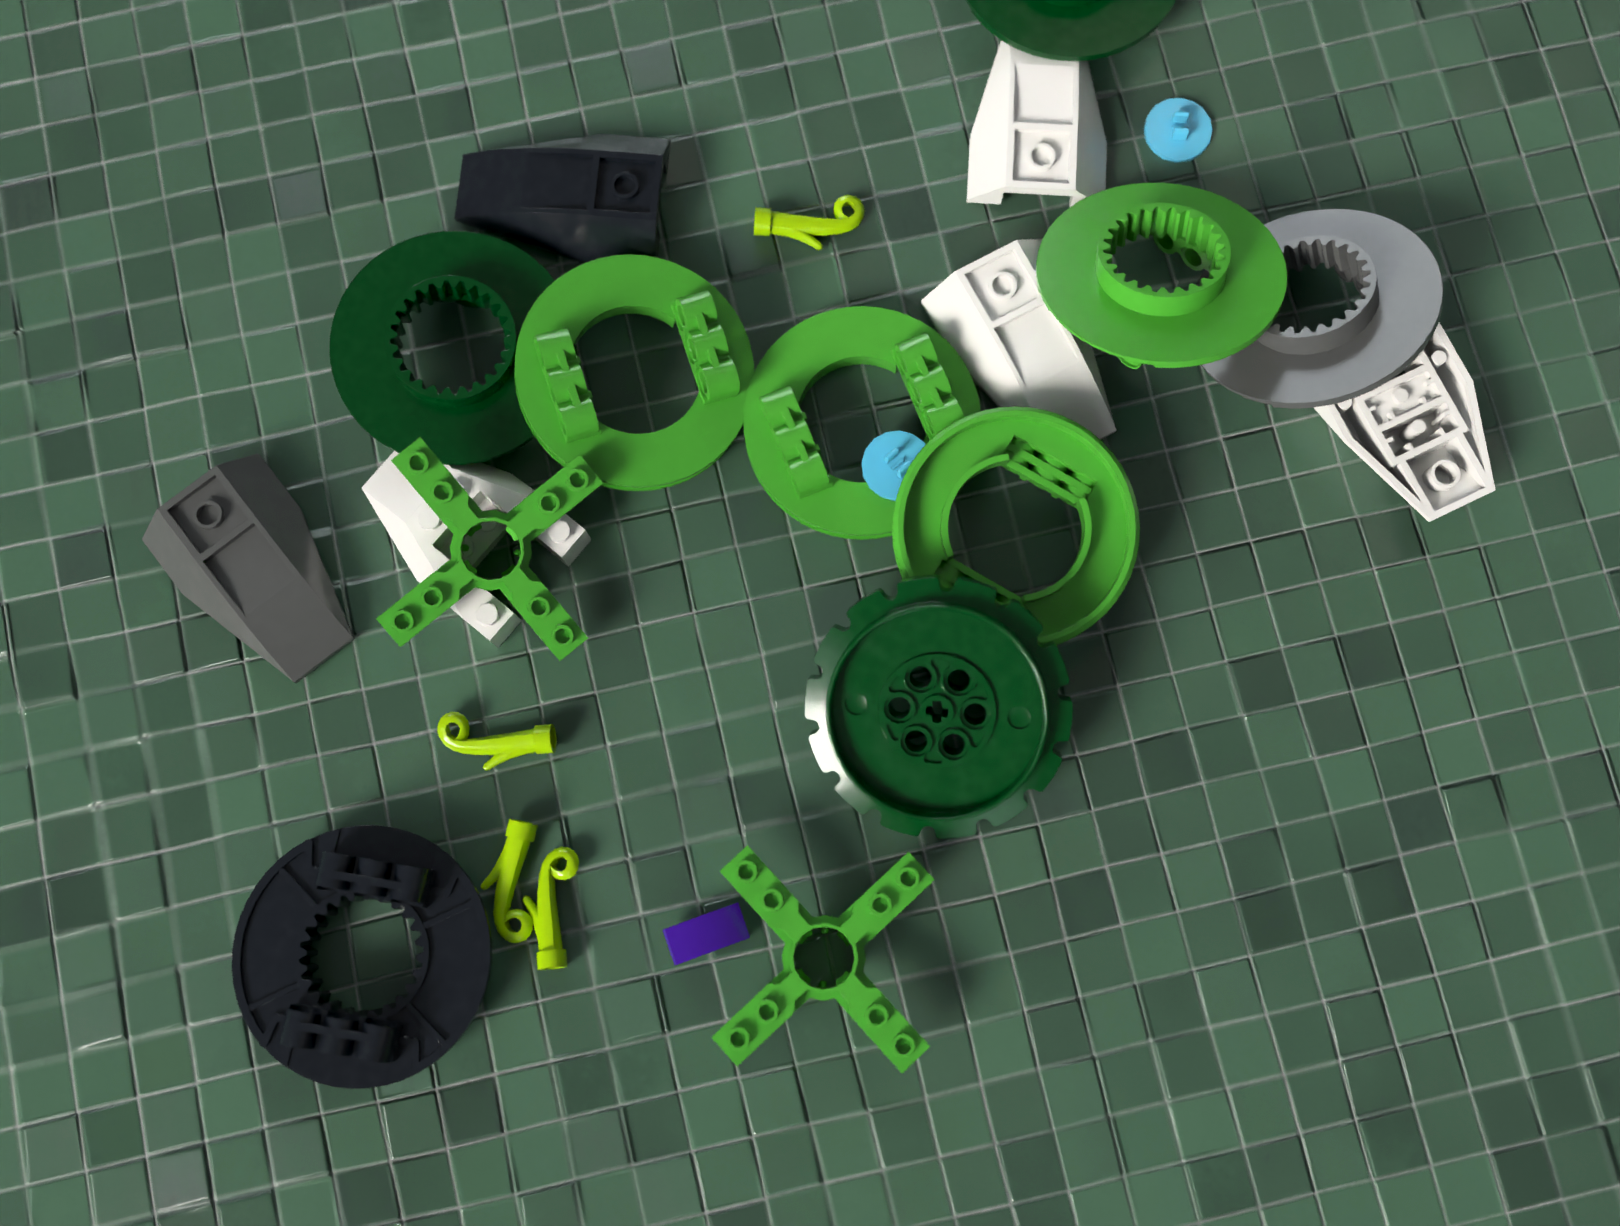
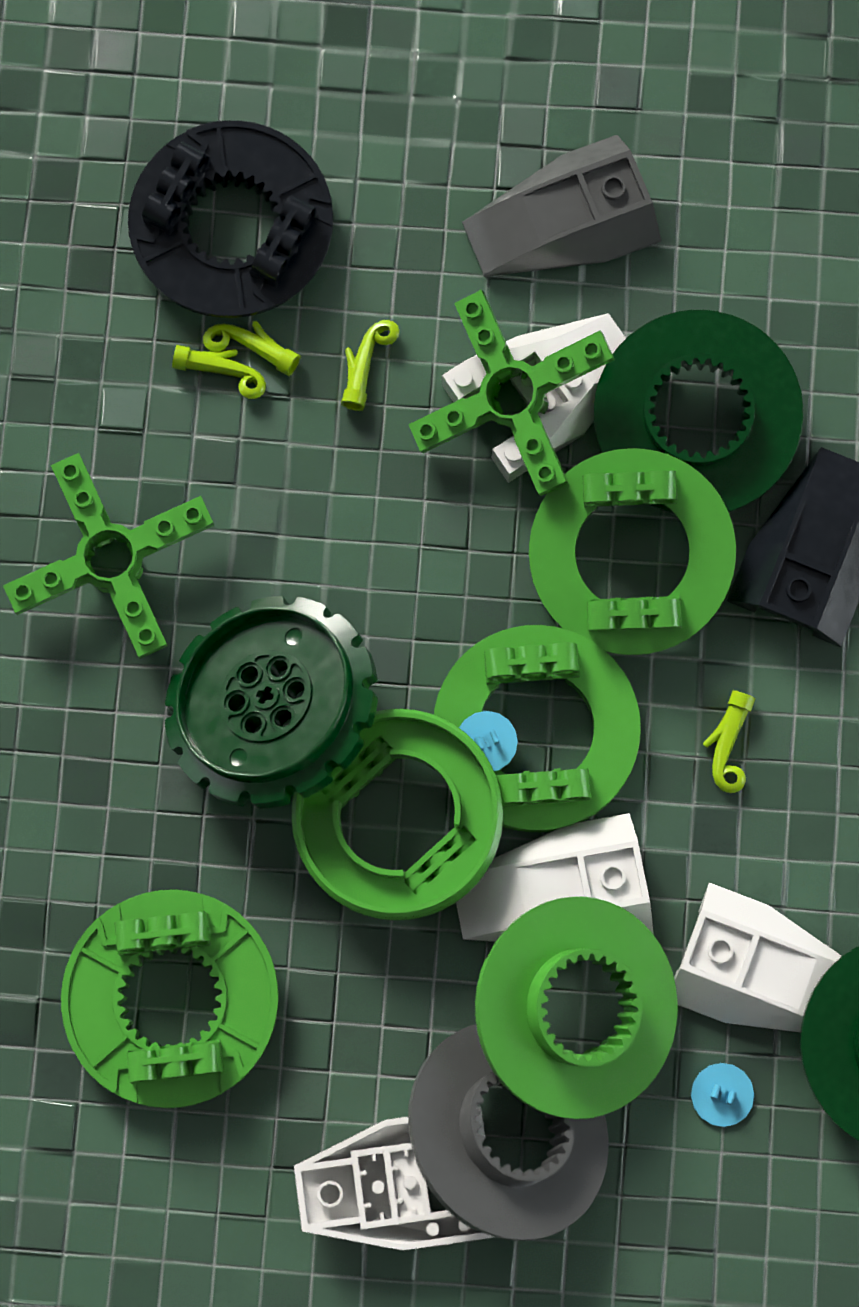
camera: 105 degrees right, 0 degrees up
dark purple slope [662,902,750,966] -> none
none -> bright green piece [61,890,279,1108]

